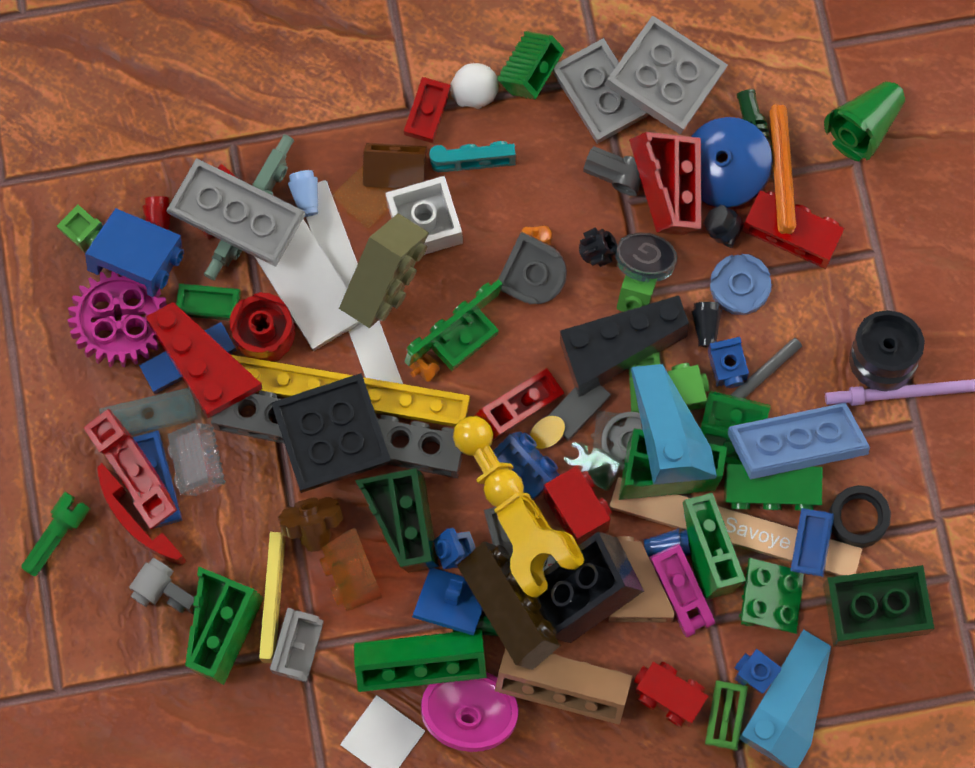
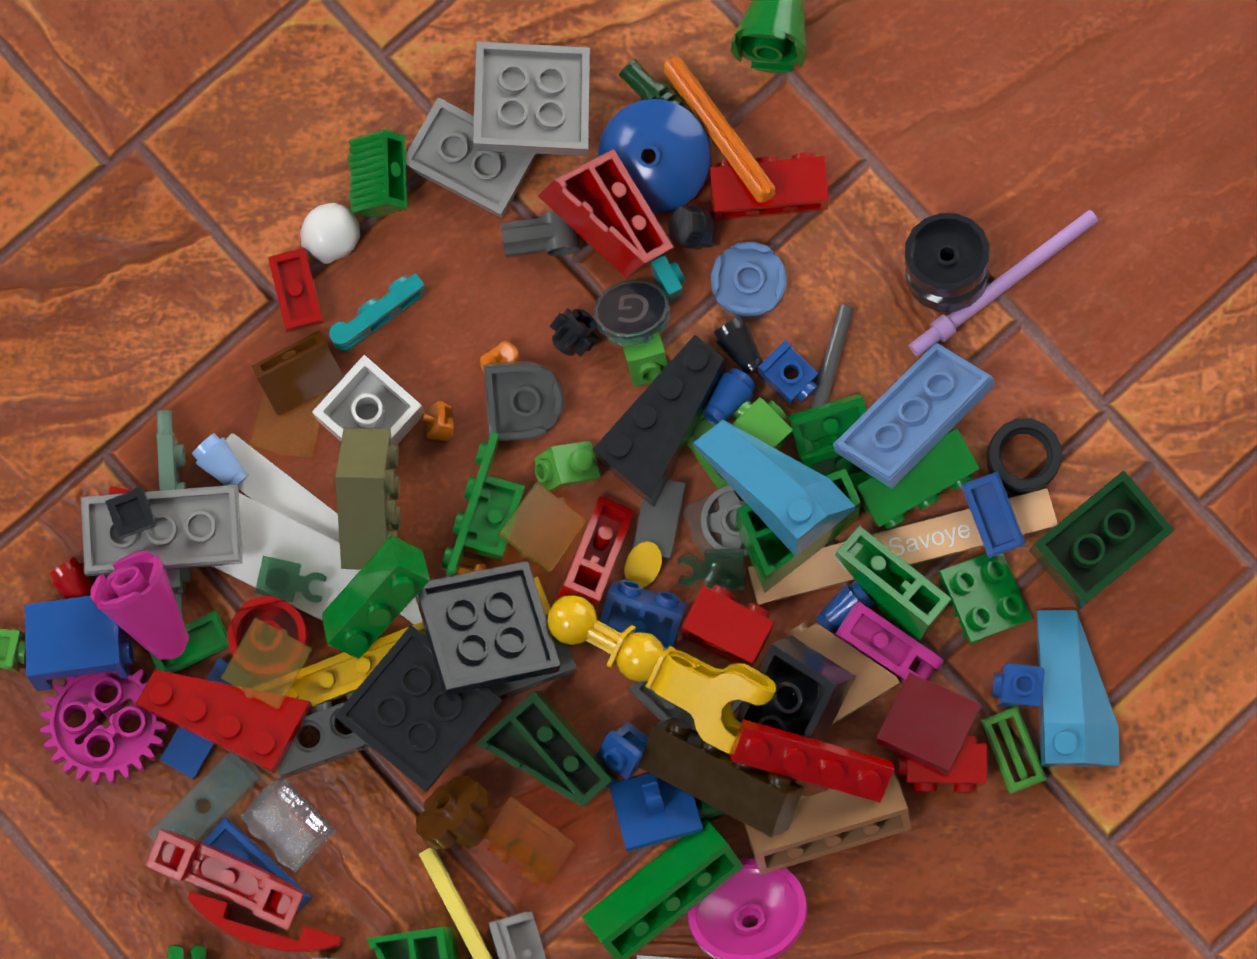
camera: 30 degrees left, 5 degrees up
none -> dark pink cone [91,551,189,660]
none -> black plate [105,487,158,539]
none -> clear yellow piece [221,618,312,710]
none -> clear green plate [254,556,327,603]
none -> green brick [322,535,430,659]
none -> plate [415,561,561,696]
none -> orange piece [421,401,454,441]
none -> clear yellow piece [498,482,586,574]
none -> bright green bracket [534,441,601,493]
none -> teal plate [651,255,686,303]
none -> blue cone [703,368,756,425]
none -> red plate [729,719,895,803]
none -> dark red tile [876,673,982,776]

